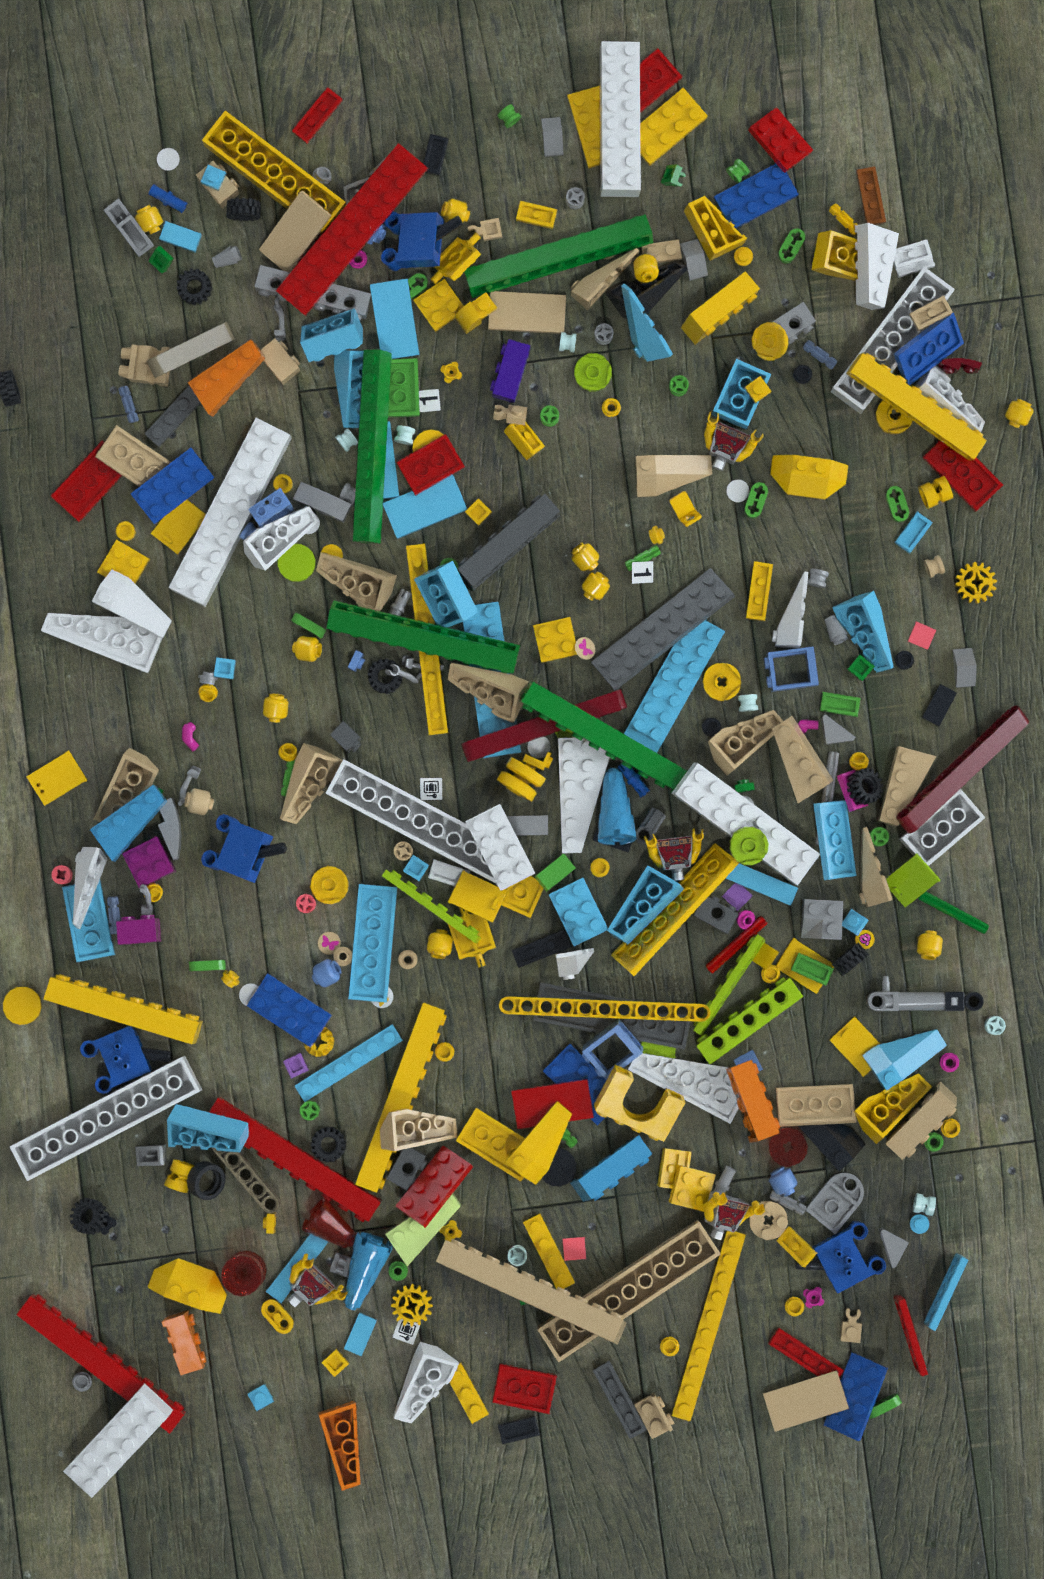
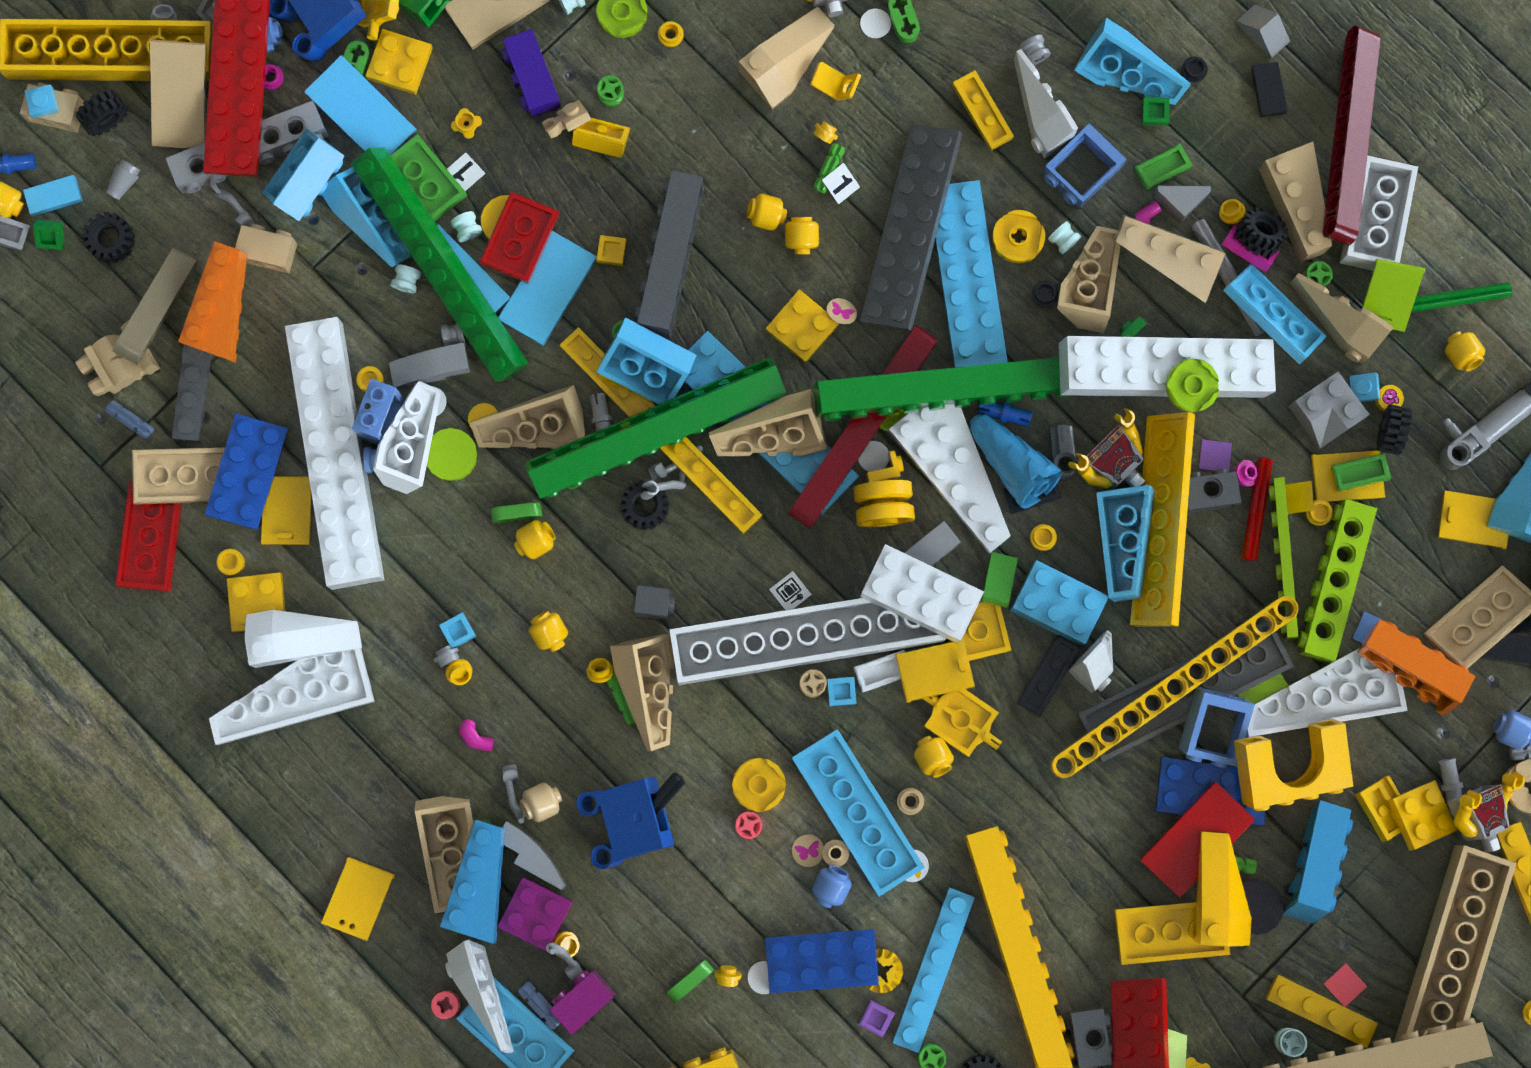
camera: 40 degrees left, 5 degrees down
medium blue plate [348,650,365,672] -> none
tan wedge [380,1109,457,1151] -> none
lime plate [382,870,481,944] -> none
yellow plate [435,1042,454,1062] -> none
yellow brick [455,293,497,334] -> none
medium azure tile [725,863,798,906] -> none
clear red plate [768,1128,808,1167] -> none
light grey cone [824,615,848,645] -> none
coral sticker [908,621,936,650] -> none

